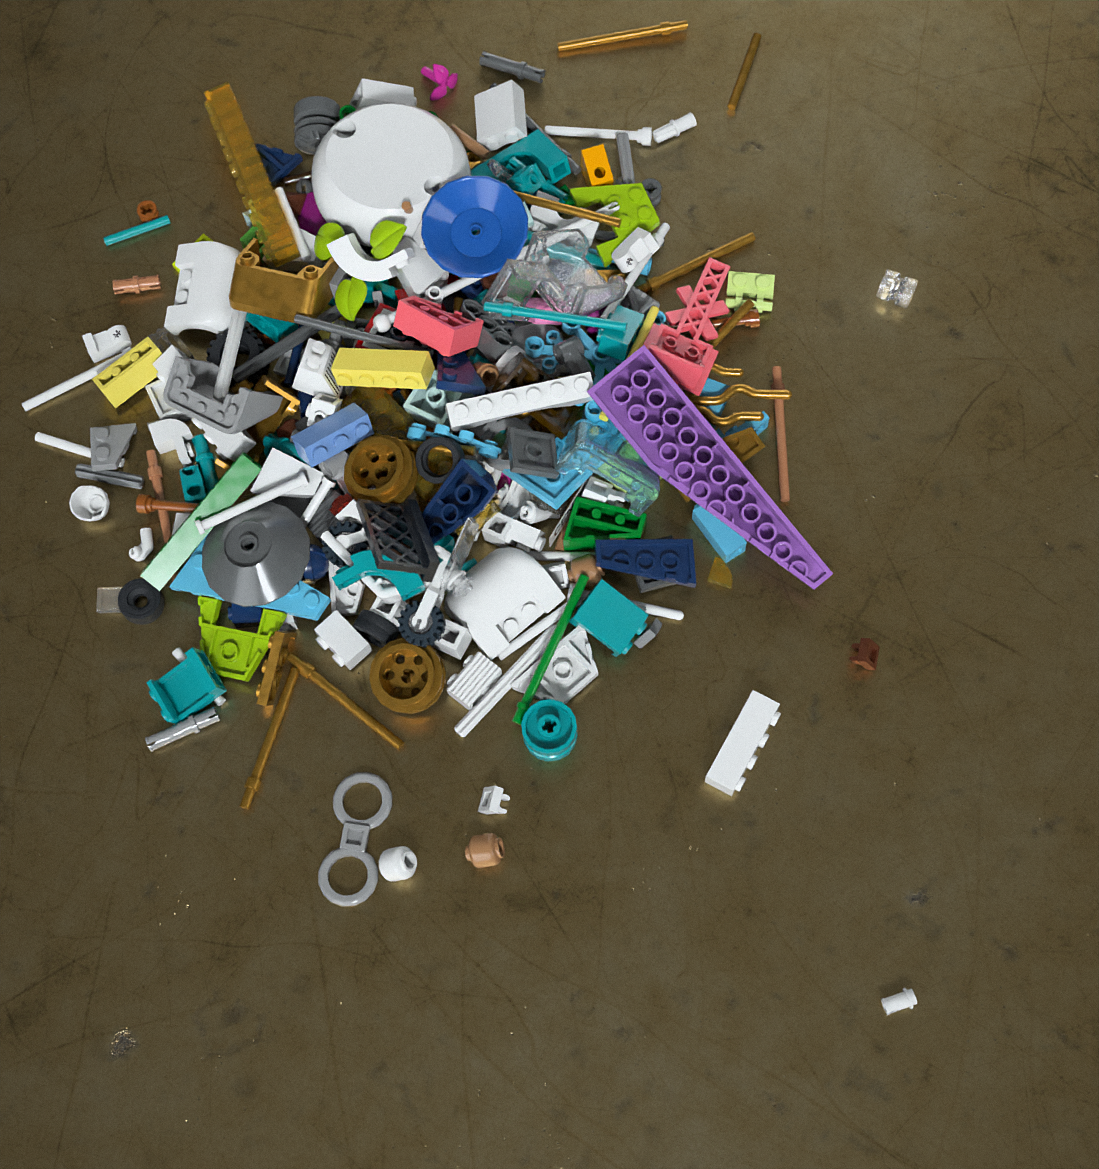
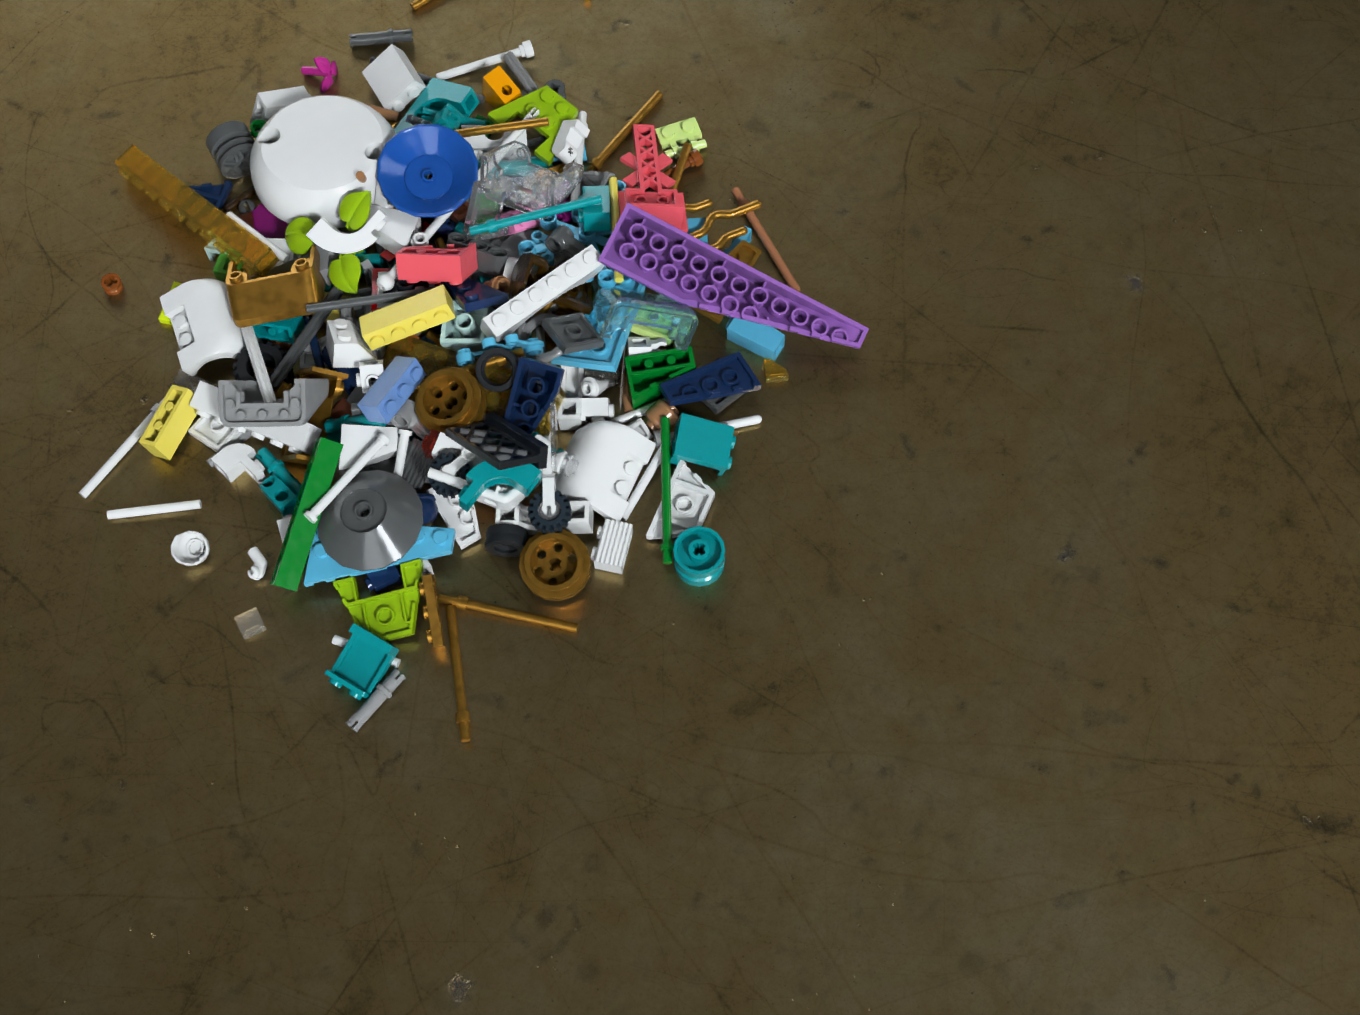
camera: 30 degrees left, 5 degrees down
dark grey axle [75,463,145,489] -> none
white leg [82,325,132,363] -> none
light grey wing [90,423,137,471] -> none
teal bar [103,215,171,246] -> none
nougat pin [112,274,161,295] -> none
black tyre [118,578,165,625] -> none
dark orange piece [136,494,233,514] -> none
nougat bar [146,450,180,582] -> none
white brick [314,610,372,670] -> none
light grey bar [318,772,392,906] -> none
white head [379,846,417,881] -> none
white axle [454,624,556,737] -> none
medium nougat head [465,833,505,868] -> none
white tile [478,786,510,815] -> none
dark grey tile [633,618,662,649] -> none
white axle [652,112,697,143] -> none
white brick [705,690,781,796] -> none
copper tile [849,638,880,670] -> none
clear wheel [876,269,918,309] -> none
white pin [881,988,917,1015] -> none

